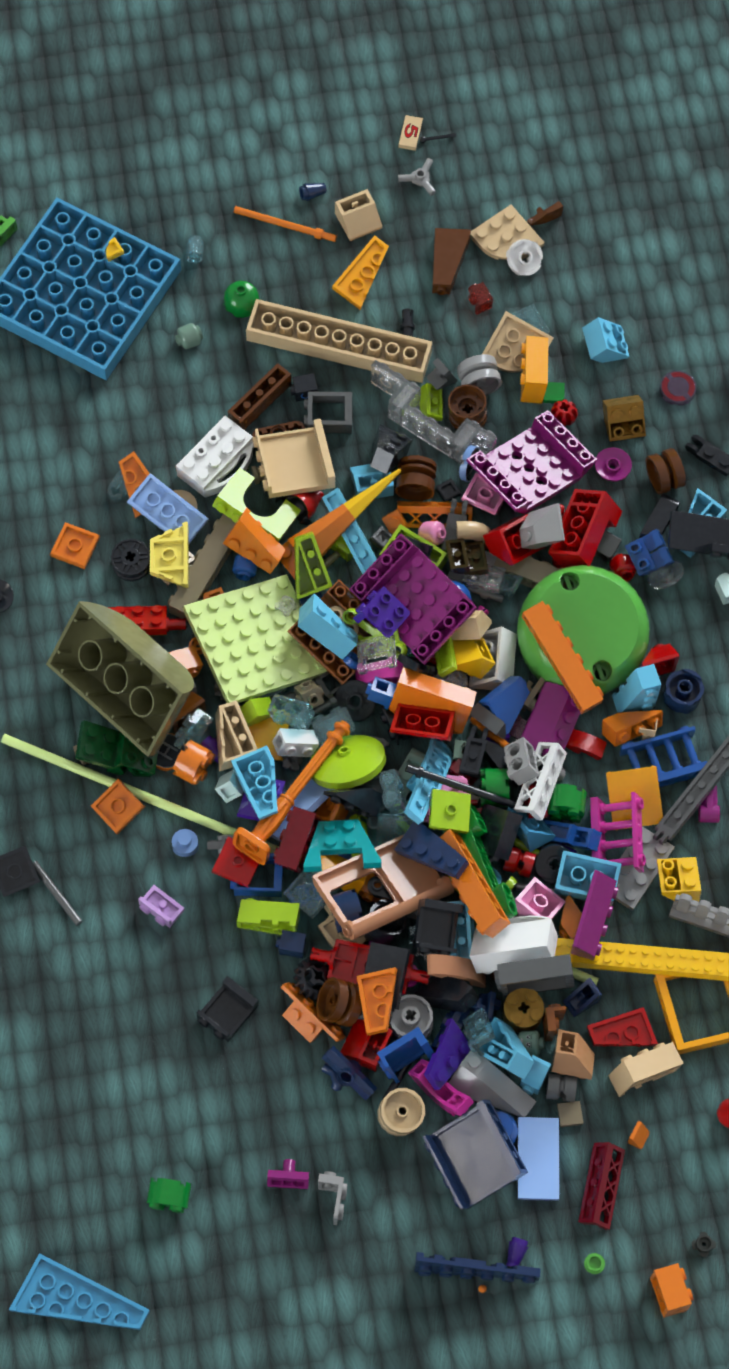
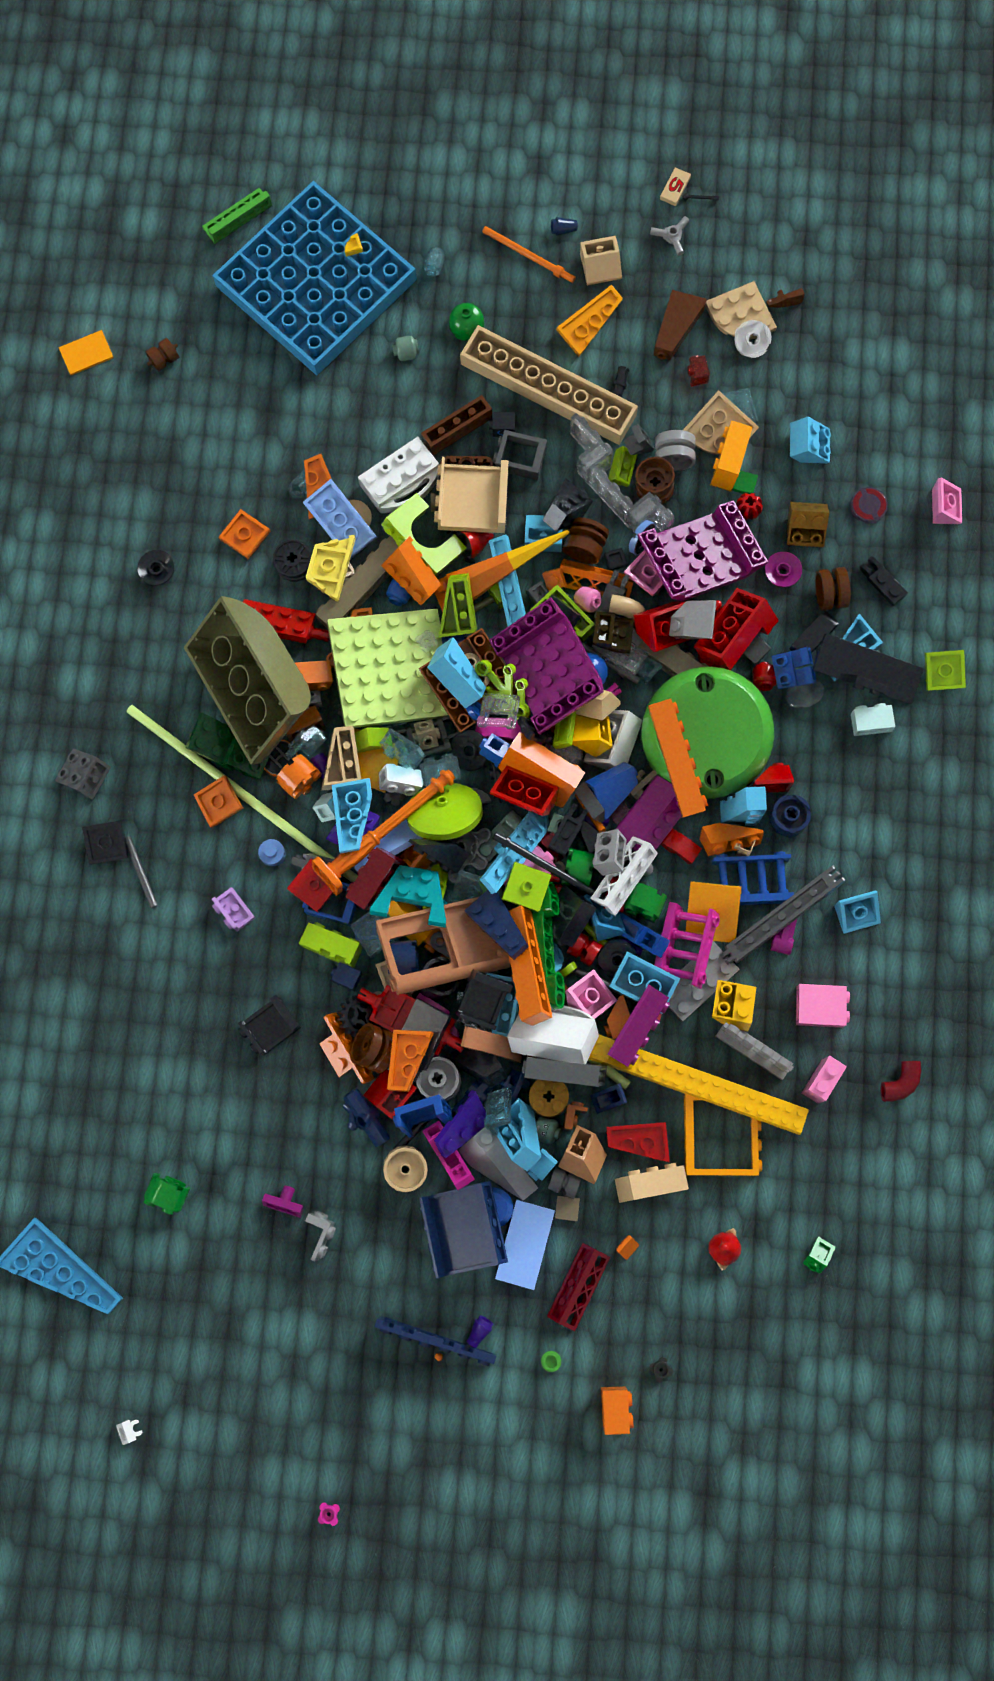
camera: 20 degrees right, 10 degrees up
dark purple bracket [353,586,410,638] -> none
clear light blue brick [379,769,407,816] -> none

